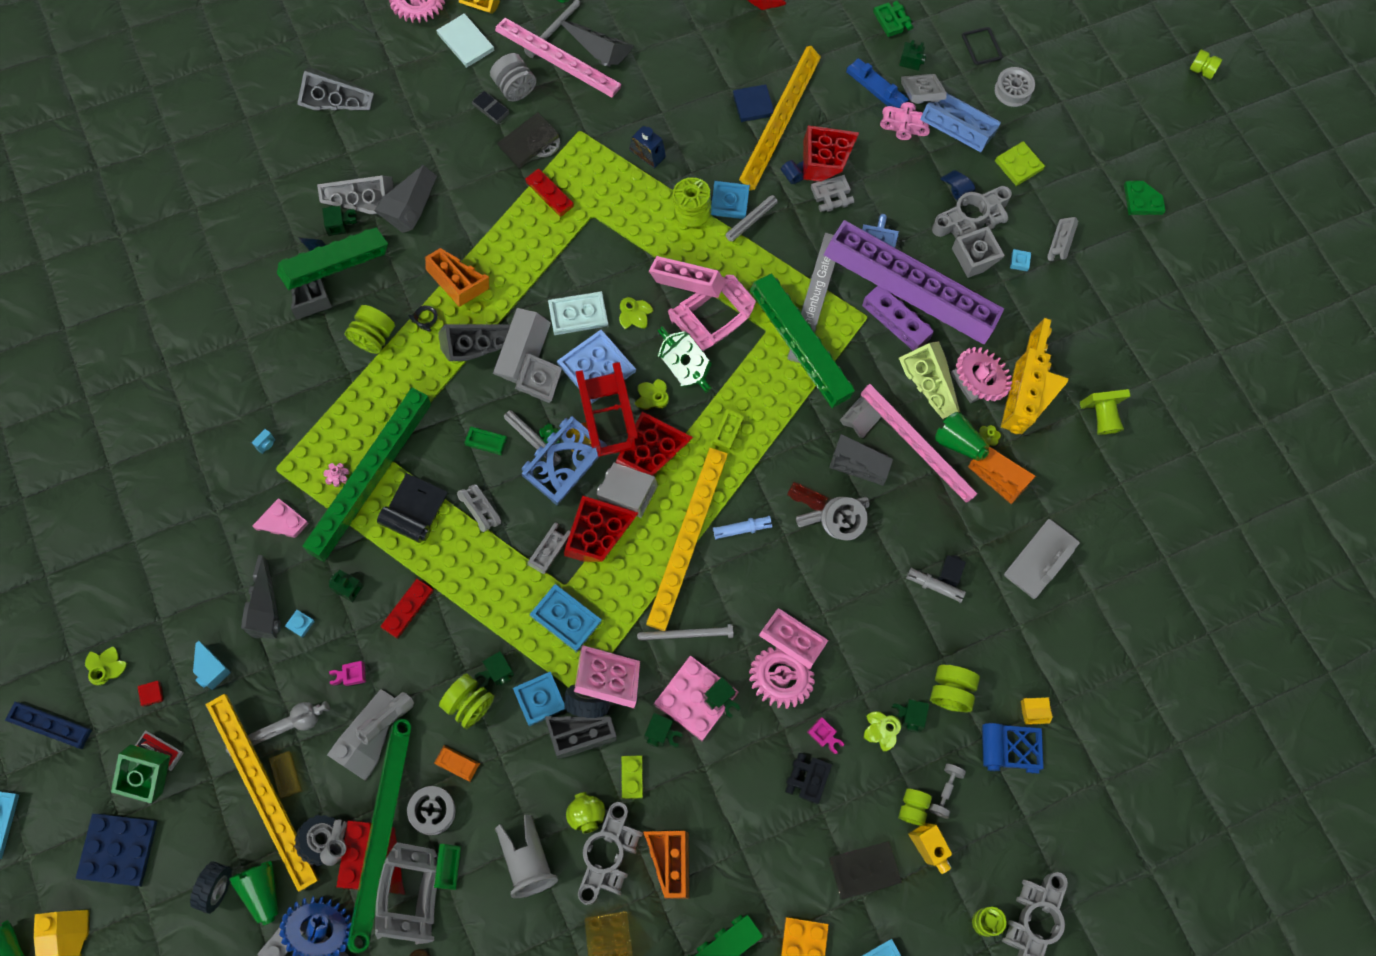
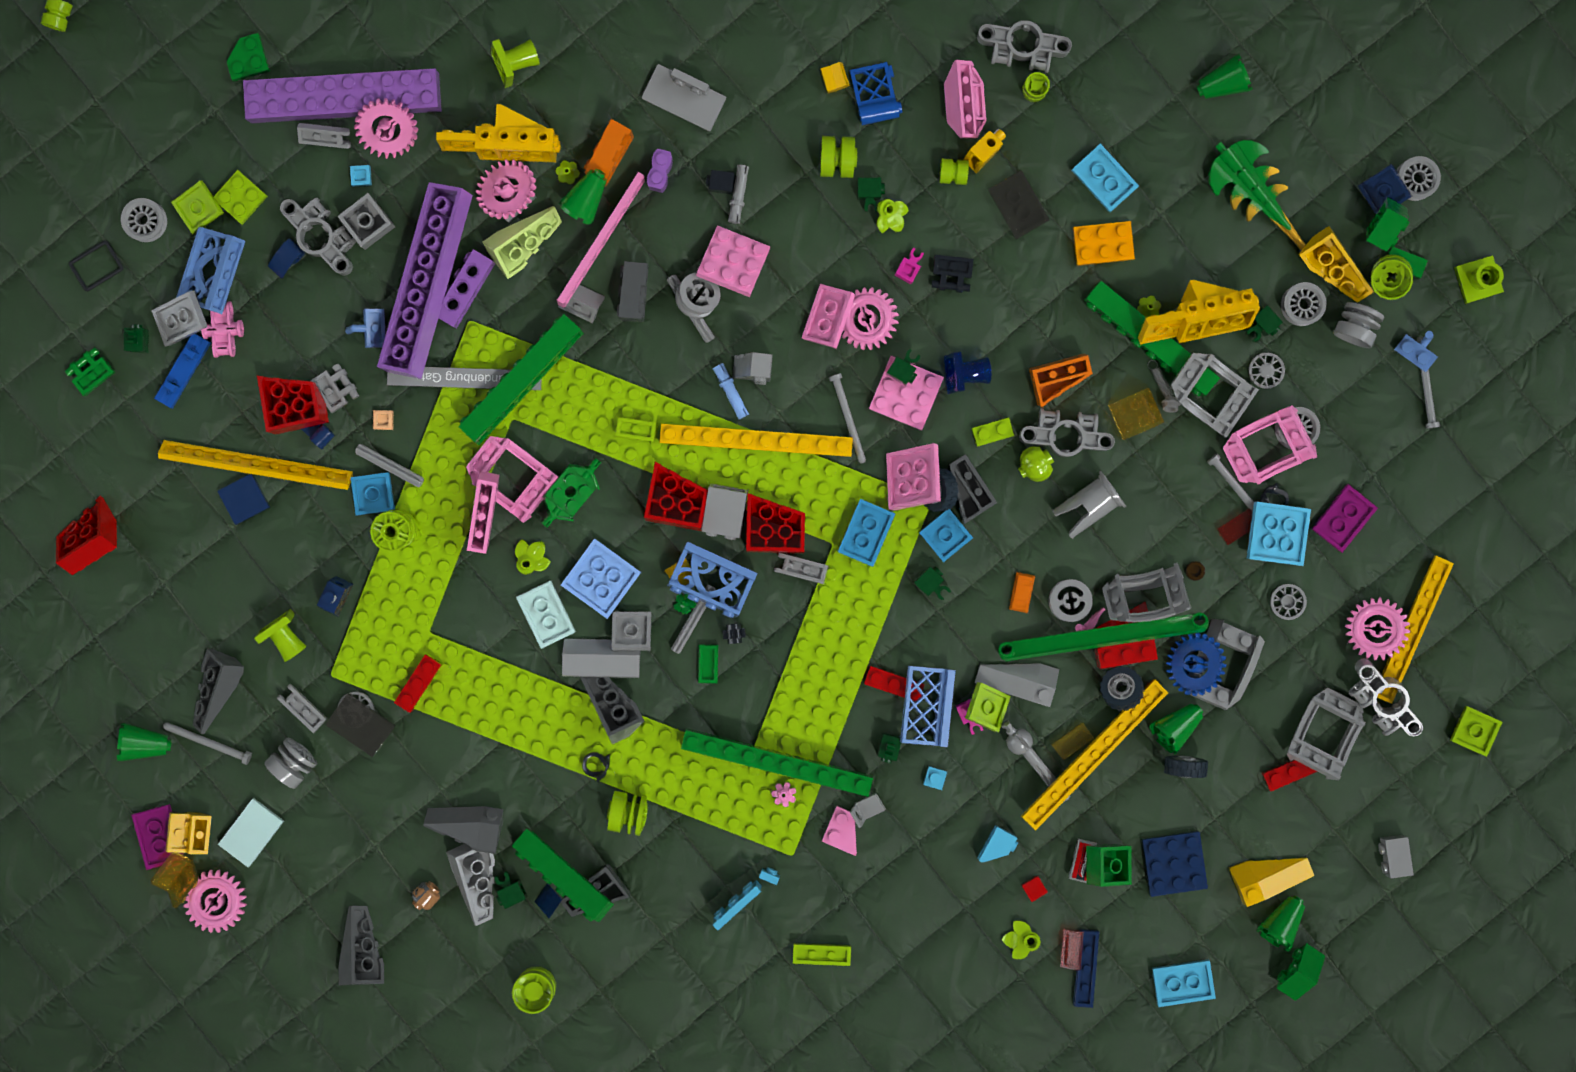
camera: 100 degrees left, 20 degrees up
dark grey wedge [241,555,281,639] -> none
light grey pin [320,820,347,866] -> none
light grey axle [356,692,414,745] -> none
black door [377,473,448,543] -> none
orange wedge [425,248,489,307] -> none
green tile [434,844,461,890] -> none
lime wheel [439,674,494,730] -> none
light grey plate [457,484,501,532] -> none
black tile [472,91,510,124] -> none
bright pink tile [495,18,621,97] -> none
red piece [575,362,638,457] -> none
lime plate [634,379,669,410] -> none
dark green brick [644,713,683,748] -> none
clear red plate [787,482,828,511] -> none
light grey wheel [929,764,966,819] -> none
none -> lime plate [171,181,224,234]
none -> medium lavender brick [243,69,442,123]
none -> lime plant [254,609,307,662]
none -> light grey hinge [276,684,328,733]
none -> bright pink gear [354,98,418,159]
none -> light nougat tile [373,410,394,430]
none -> medium nougat head [411,881,440,910]
none -> lime wheel [512,967,556,1014]
none -> medium lavender brick [647,149,673,193]
none -> bright pink plate [696,226,771,297]
none -> medium azure plate [713,880,761,931]
none -> black gear [722,624,746,644]
none -> light grey wedge [732,353,773,385]
none -> lime plate [793,943,851,966]
none -> light grey bracket [850,793,886,828]
none -> medium blue fence [900,666,955,747]
none -> bright pink wedge [944,60,986,139]
none -> clear blue plant [944,352,992,394]
none -> lime plate [965,682,1011,732]
none -> clear red tile [1060,928,1084,970]
none -> bright pink bar [1075,608,1105,631]

